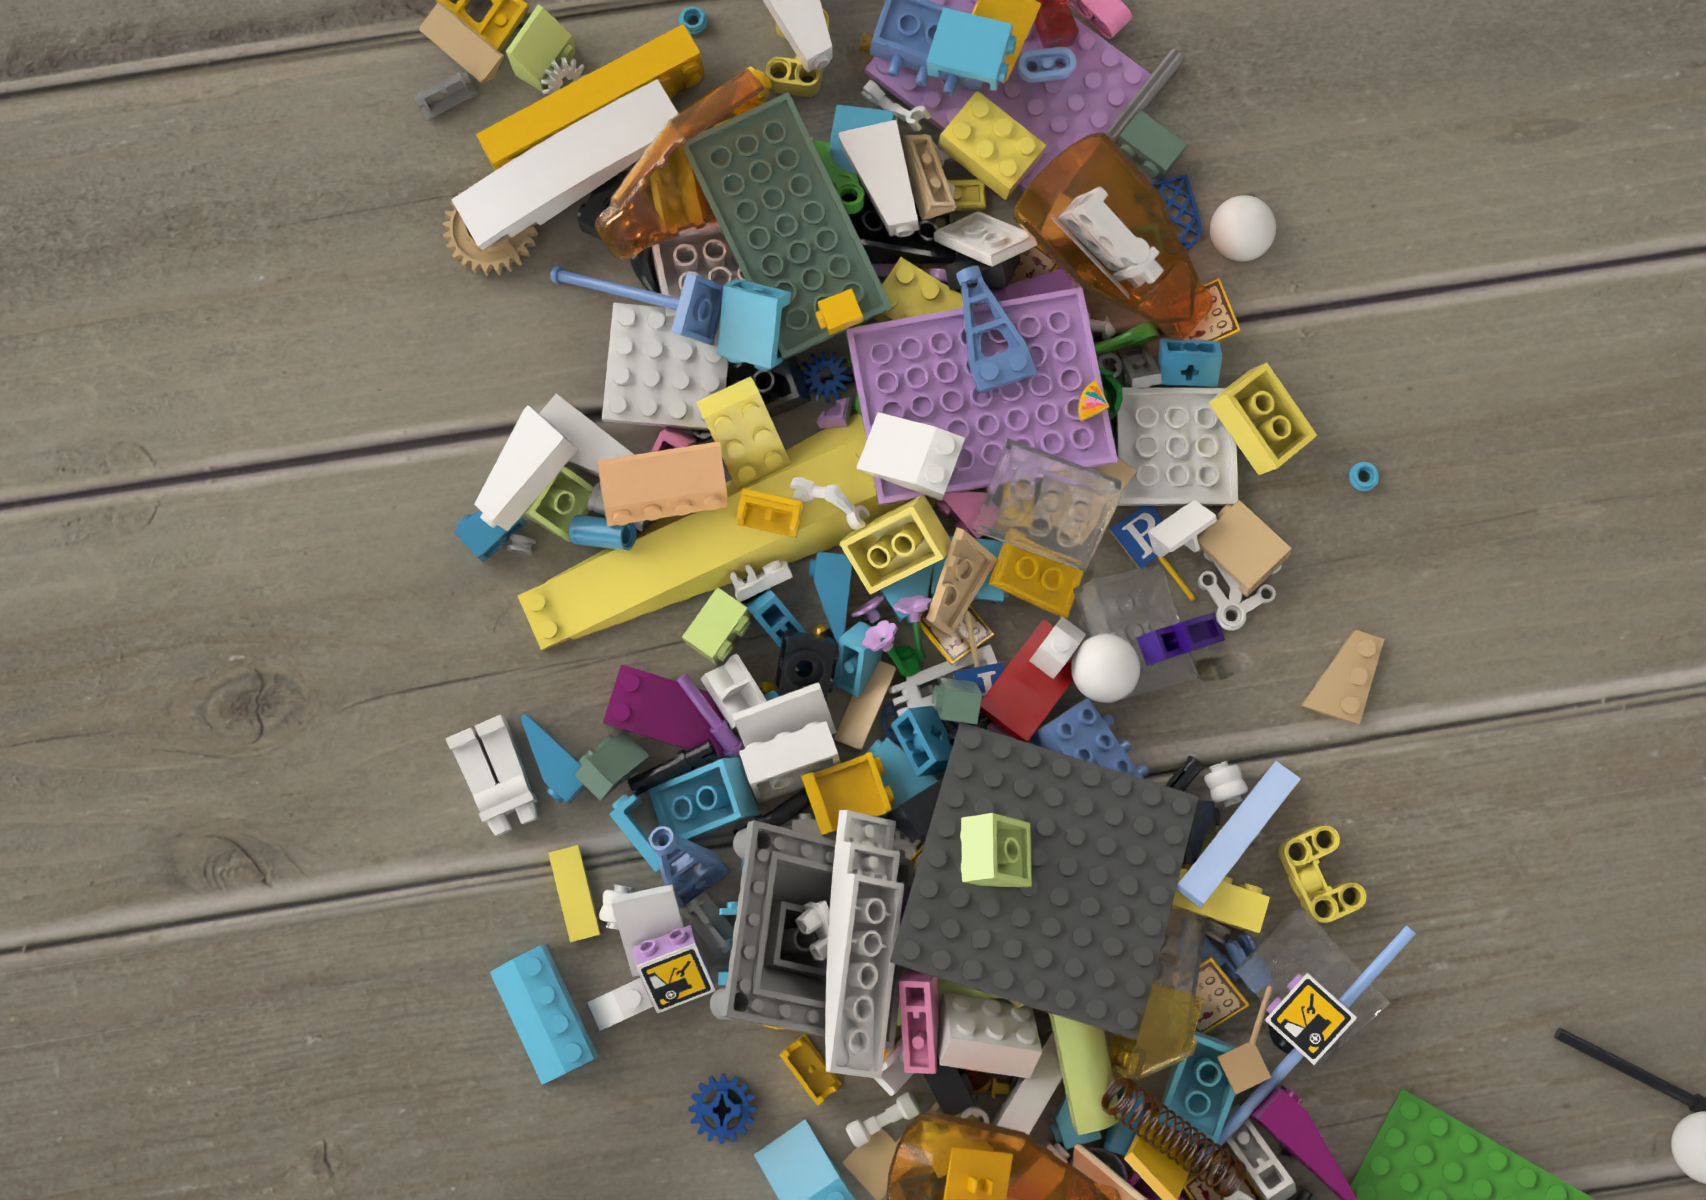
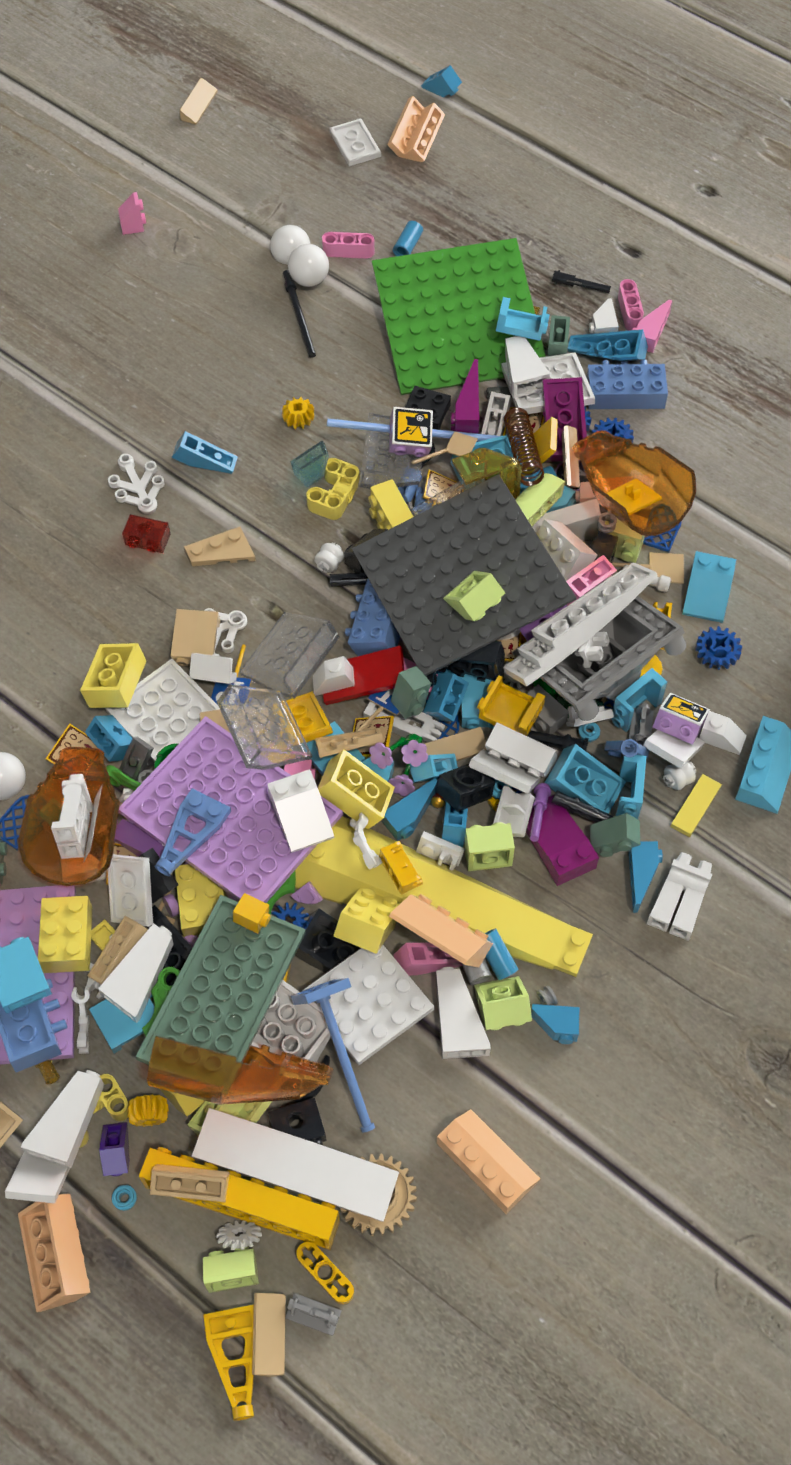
camera: 130 degrees left, 20 degrees down
white slope [474,405,578,531] -> none
medium azure panel [717,279,791,370] -> none
white piece [1071,634,1140,703] -> none
tile [1078,380,1110,422] -> none
dark purple slope [1136,612,1225,666] -> none
light blue tile [1176,761,1300,908] -> none
medium azure plate [1348,462,1379,492] -> none
none -> slope [99,1122,130,1176]
none -> white plant [108,454,165,515]
none -> clear red brick [122,514,171,553]
none -> tan slope [150,1164,230,1202]
none -> dark azure slope [172,431,238,474]
none -> yellow gear [282,396,315,430]
none -> clear light blue slope [290,440,329,487]
none -> yellow beam [296,1241,354,1305]
none -> black brick [405,386,451,430]
none -> light nougat slope [437,1109,540,1214]

